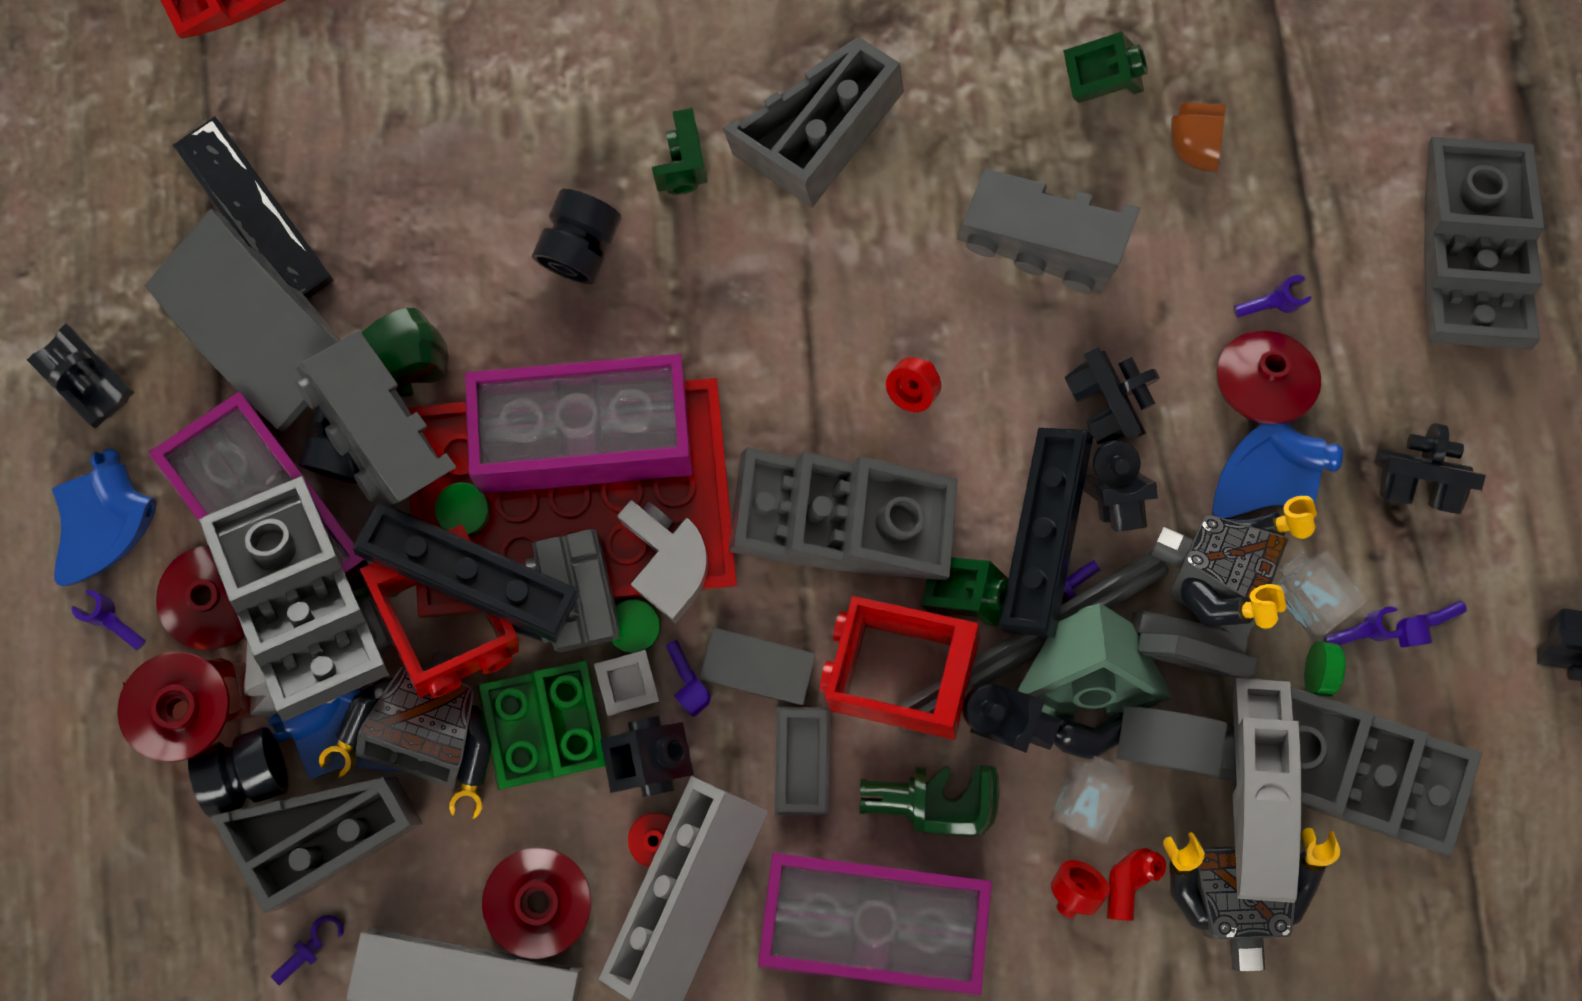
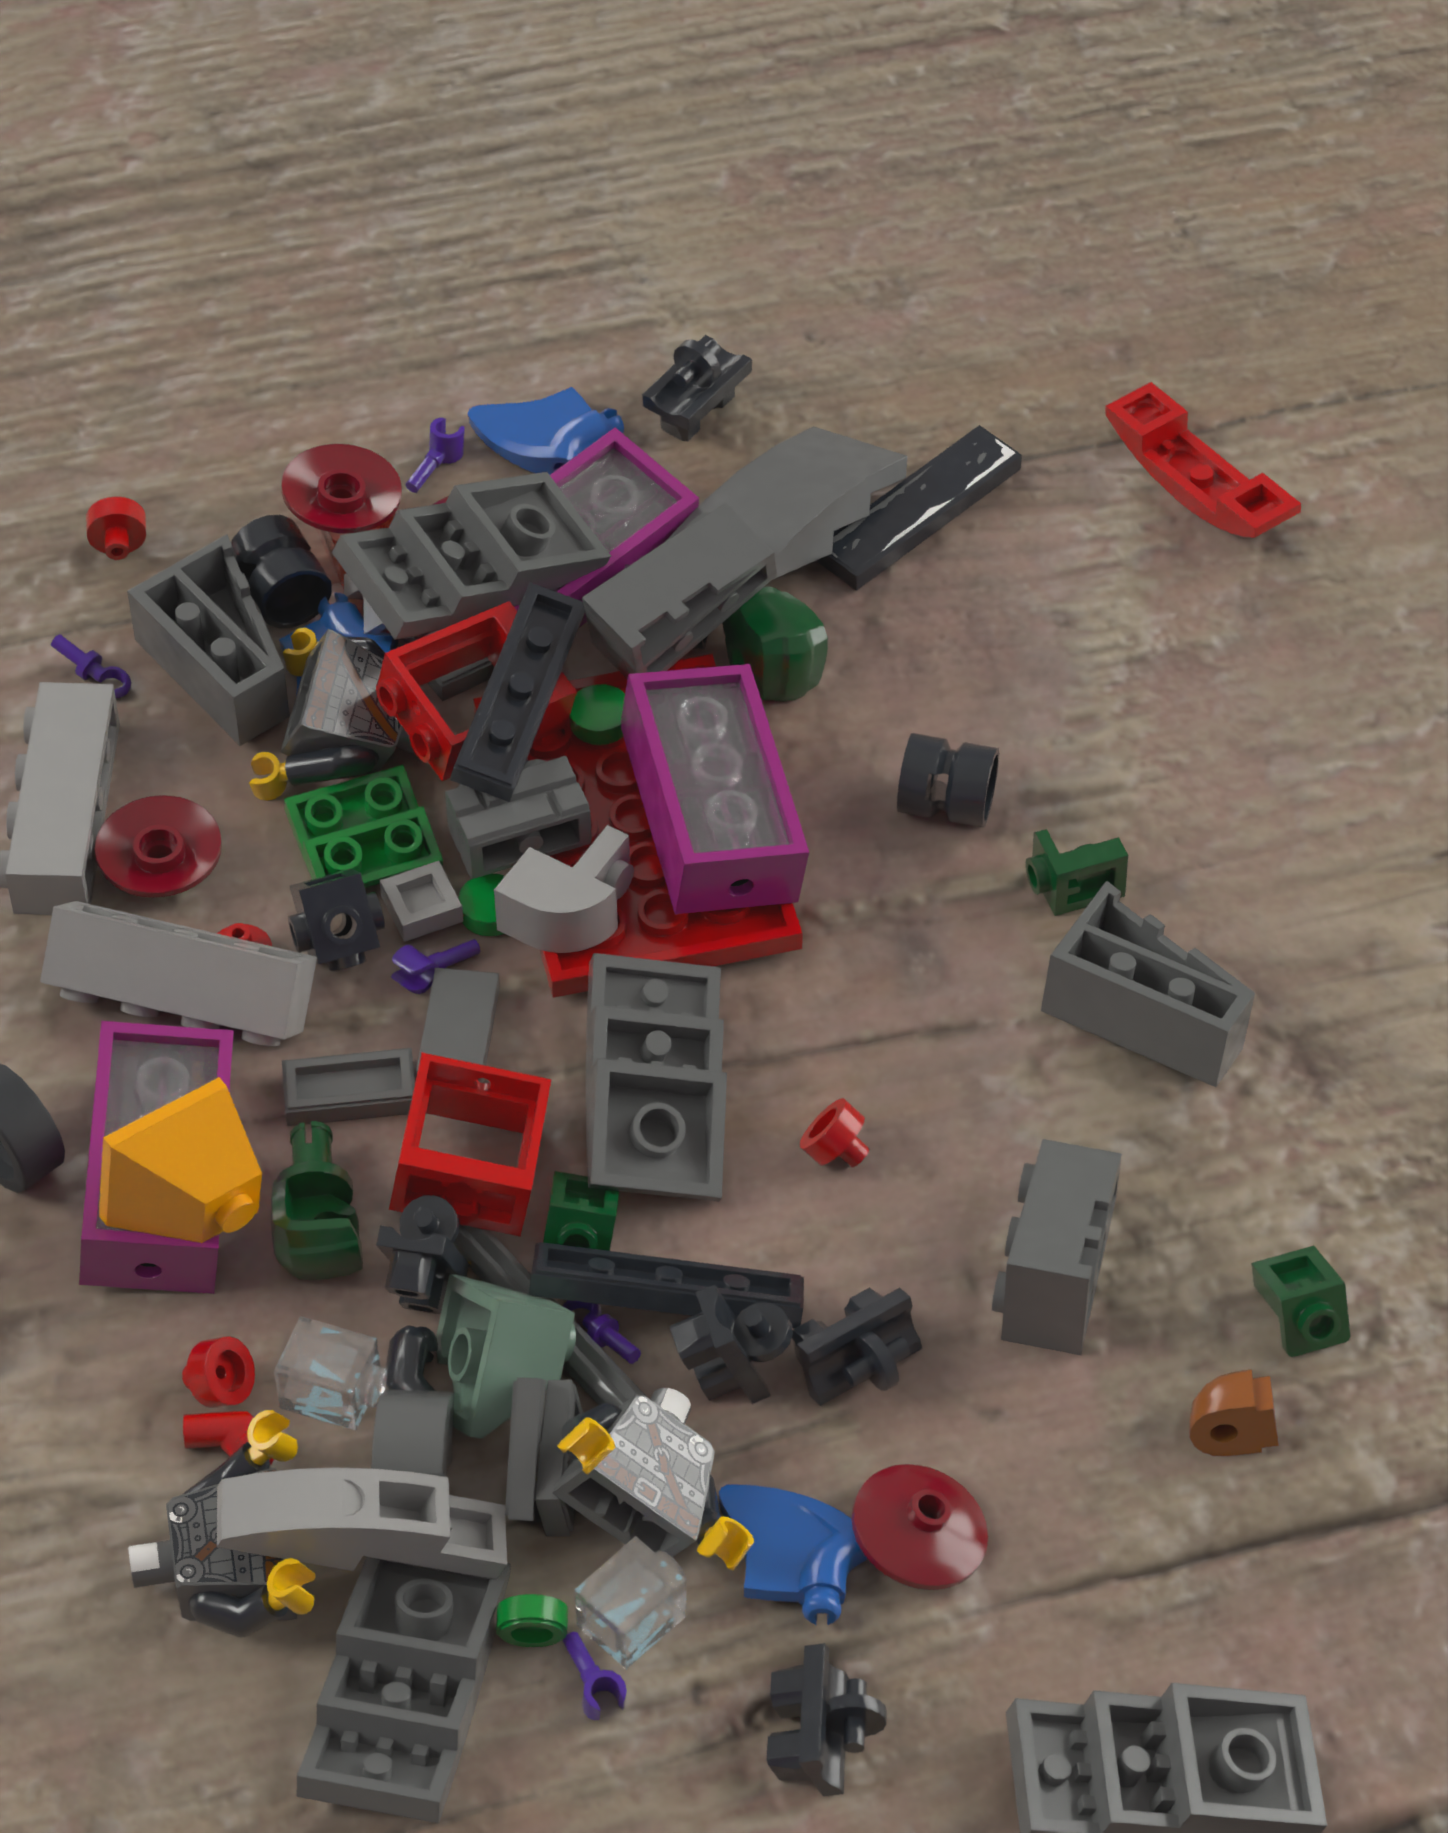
camera: 85 degrees right, 30 degrees down
dark purple hand [1234,275,1312,318] -> none
dark purple hand [1396,601,1467,648] -> none
none -> red tile [86,496,147,560]
none -> light orange slope [99,1077,262,1243]

